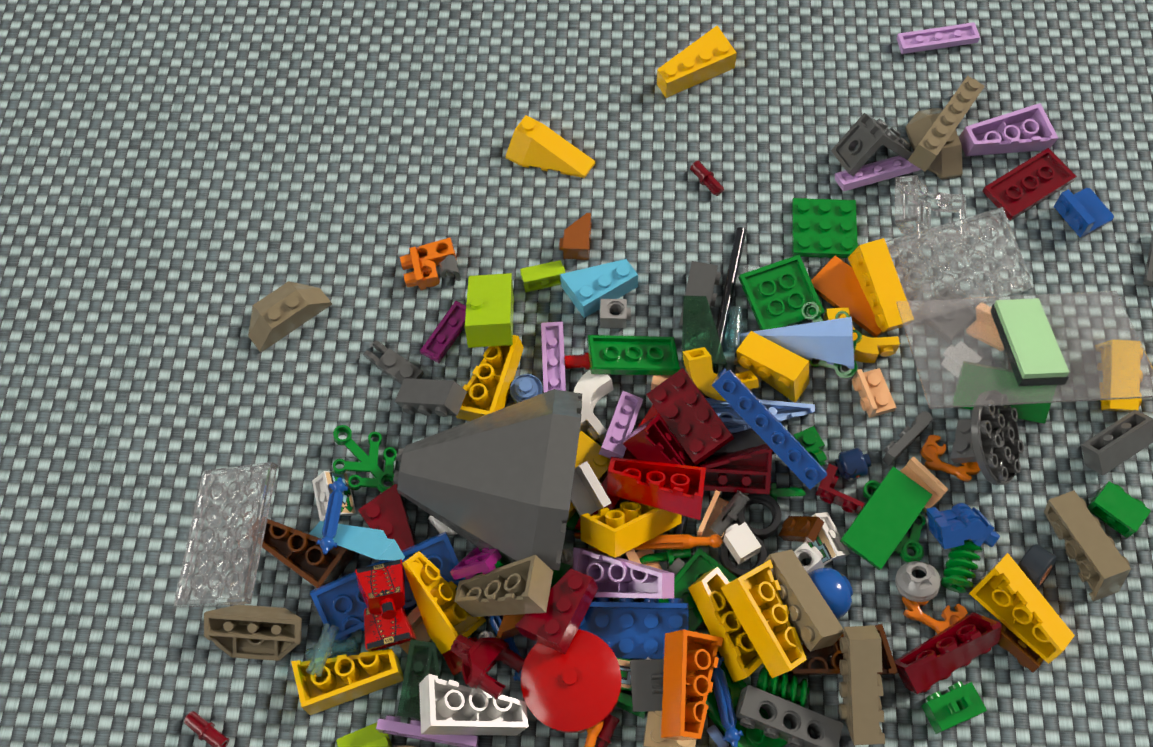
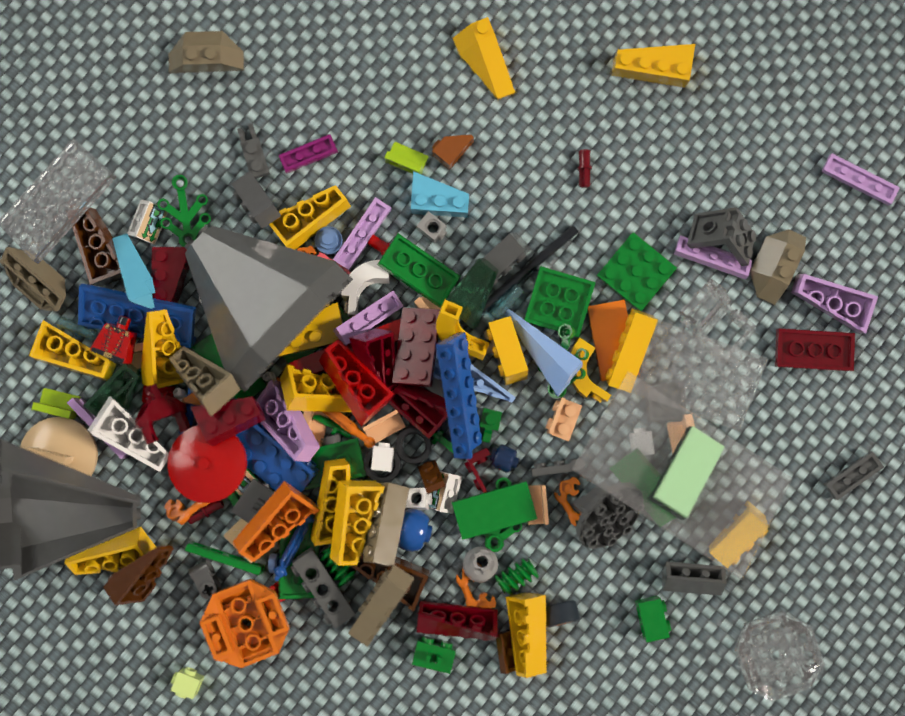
camera: 30 degrees right, 20 degrees up
clear light blue pin [306,623,340,677] -> none
blue wheel [317,477,348,555] -> none
red torso [355,559,405,620] -> none
orange hips [400,237,461,290] -> none
magenta wing [450,547,502,580] -> none
lime brick [465,273,514,348] -> none
white panel [571,461,611,516] -> none
dark grey pin [709,490,750,536] -> none
dark tan arch [908,75,985,172] -> none
blue hips [926,503,1000,549] -> none
dark tan wedge [1044,490,1131,602] -> none
blue bracket [1053,188,1114,238] -> none

